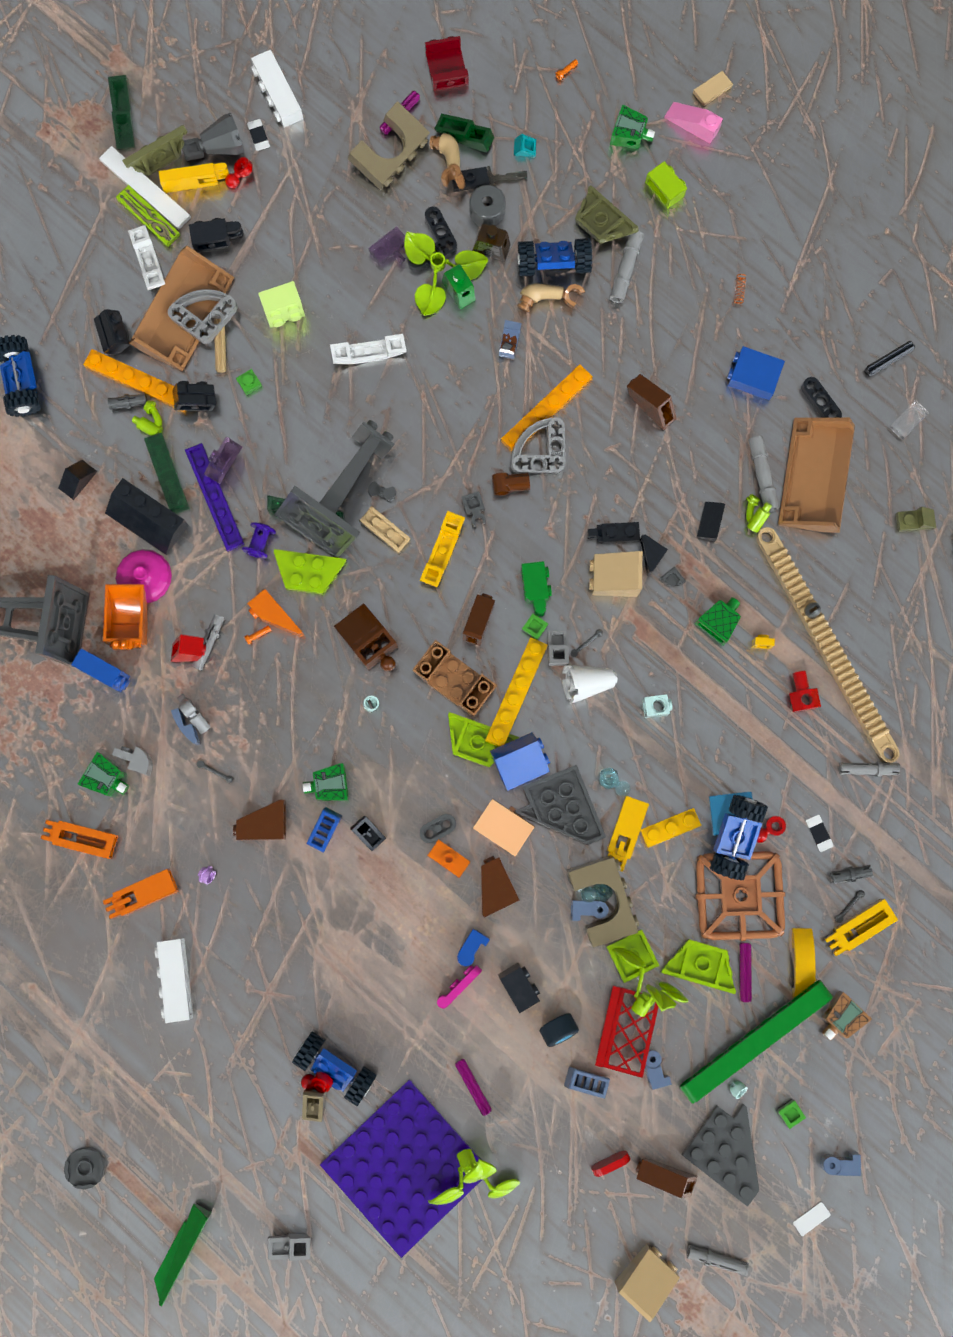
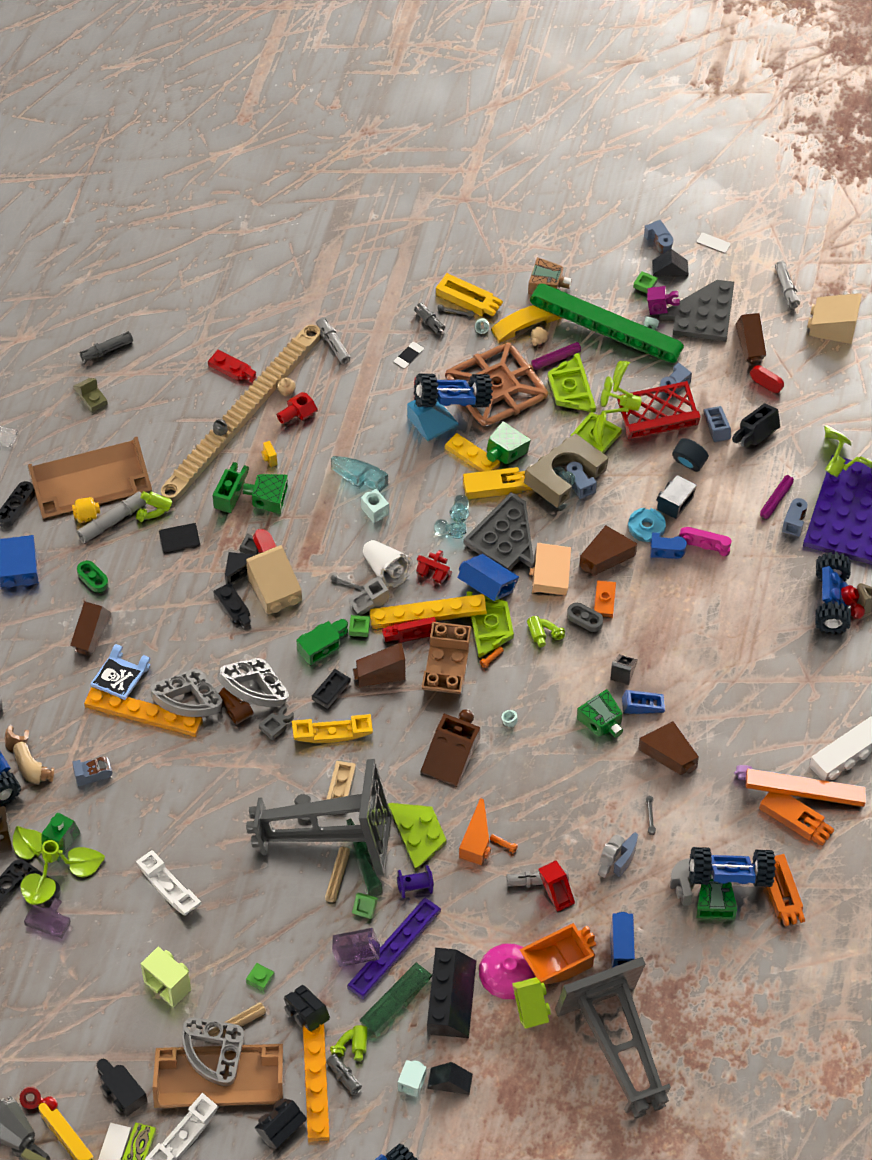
camera: 115 degrees left, 25 degrees down
none -> yellow head [72,497,100,523]
none -> green plate [77,560,109,592]
none -> flag [90,644,151,700]
none -> red hinge [208,349,257,383]
none -> green hinge [212,462,249,513]
none -> light grey beam [217,658,289,707]
none -> tile [253,529,277,554]
none -> tan plate [277,378,296,396]
none -> black plate [312,669,351,709]
none -> tan axle [325,846,350,903]
none -> clear light blue slope [331,456,388,492]
none -> bright green plate [352,892,378,919]
none -> red hinge [382,617,436,643]
none -> light aqua brick [398,1060,427,1098]
none -> red hips [416,550,452,584]
none -> clear light blue plate [434,519,467,539]
none -> light aqua hinge [475,318,489,334]
none -> orange piece [480,647,504,668]
none -> green torso [486,422,531,464]
none -> lime brick [512,977,551,1029]
none -> lime plant [527,616,565,647]
none -> tan plate [531,327,549,346]
none -> medium azure tile [628,508,666,542]
none -> magenta brick [647,286,680,315]
none -> black slope [652,249,689,276]
none -> plate [689,847,775,887]
none -> black hinge [732,403,781,447]
none -> tile [746,769,866,807]
none -> sand blue leg [782,498,808,537]

